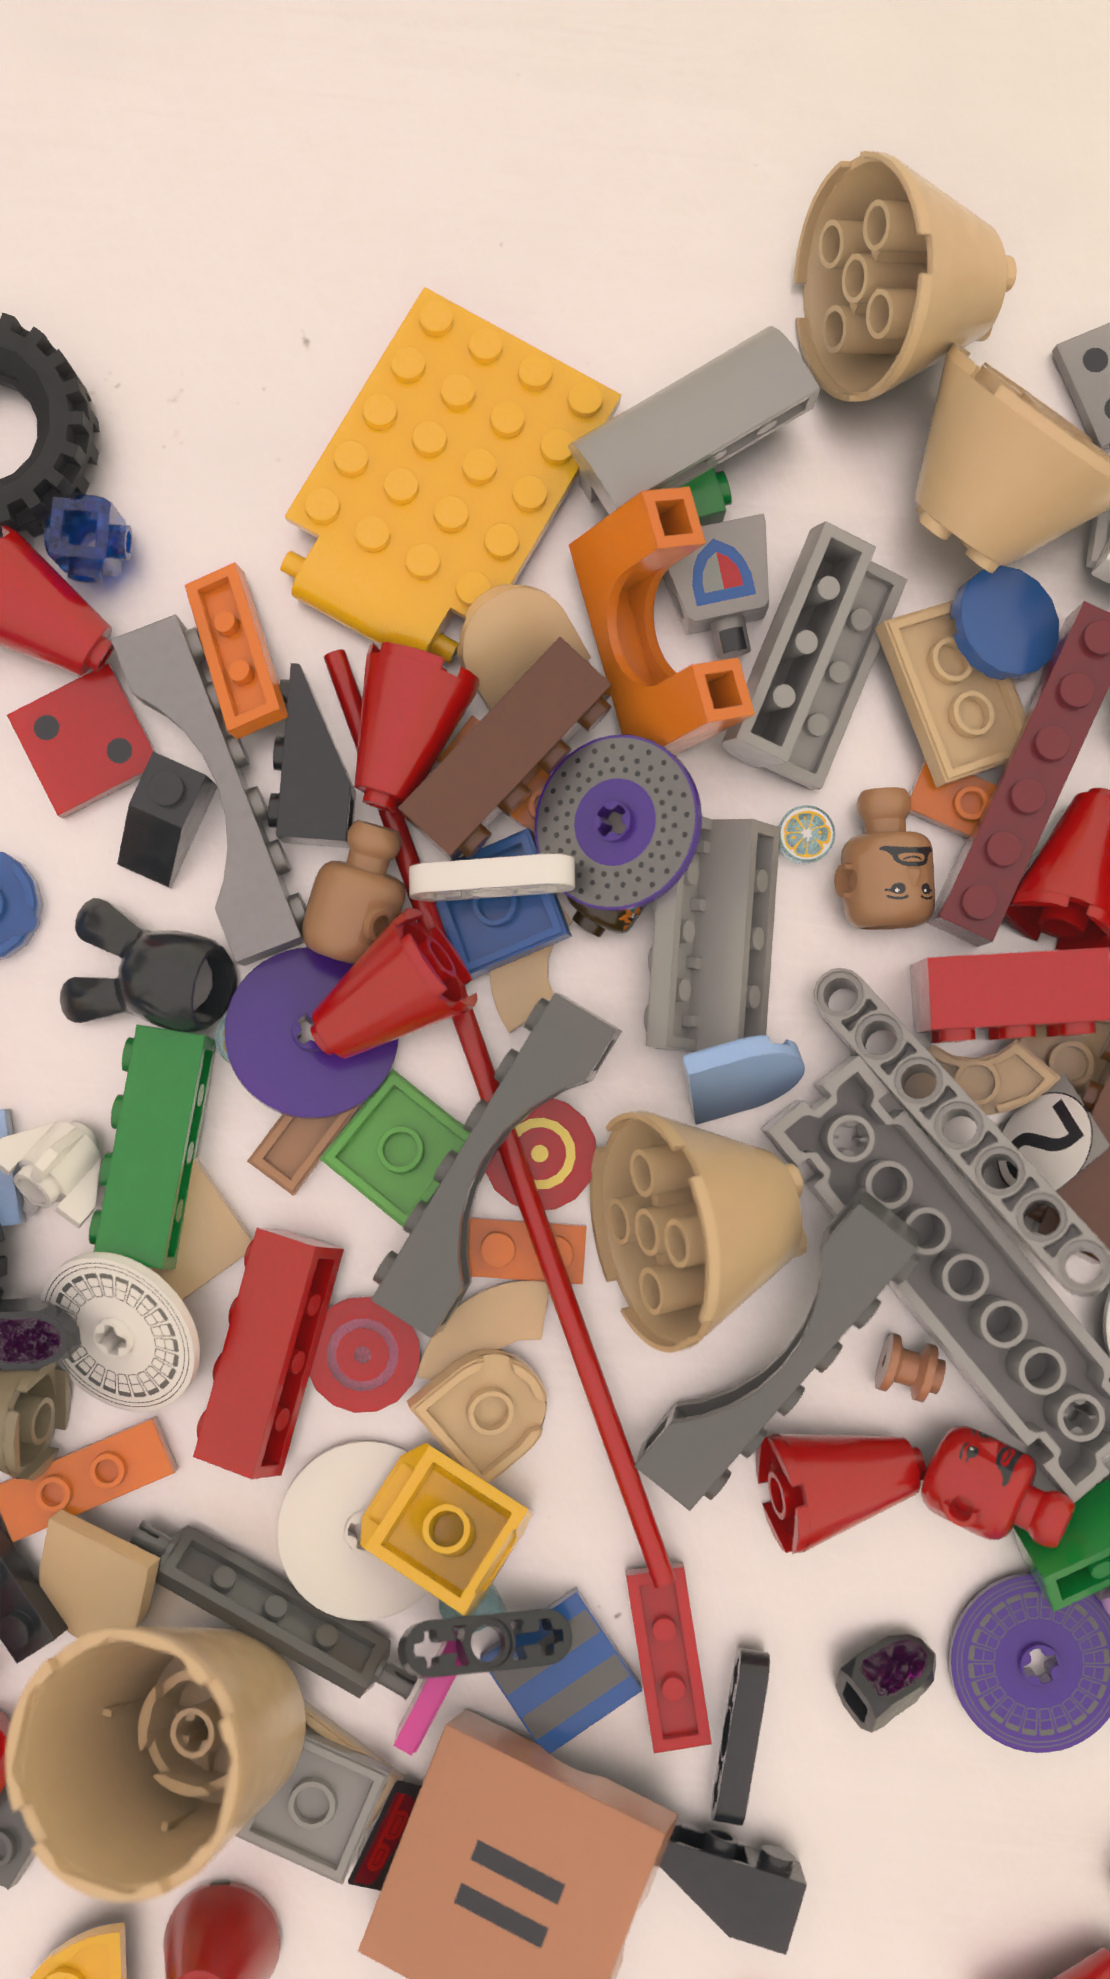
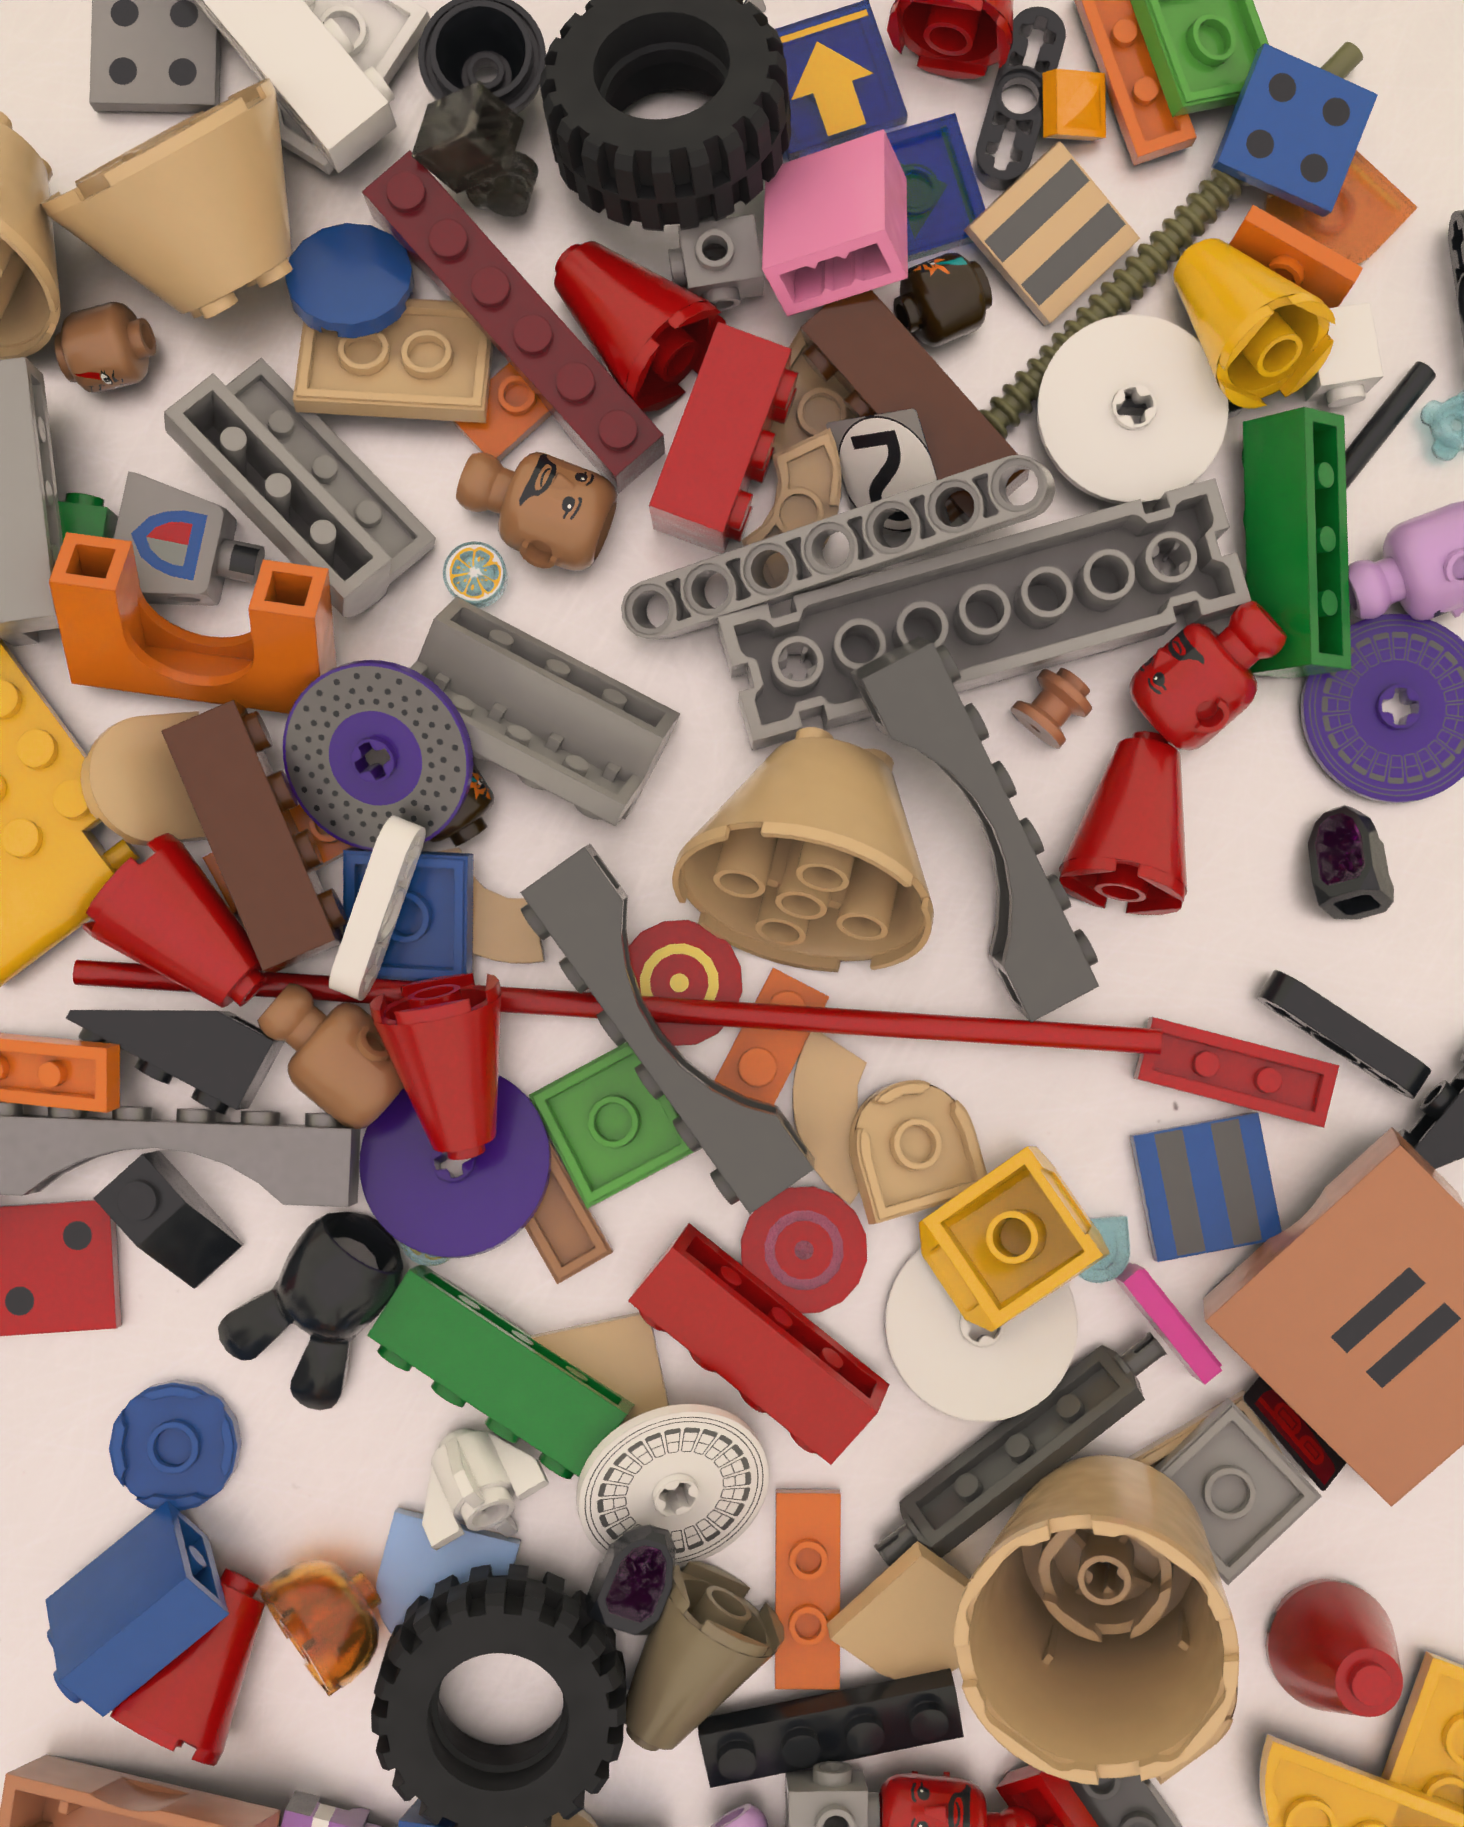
camera: 75 degrees left, 0 degrees up
black beam [398,1609,572,1679] -> none
light blue tile [682,1035,805,1125] -> none
none -> medium nougat head [54,302,156,393]

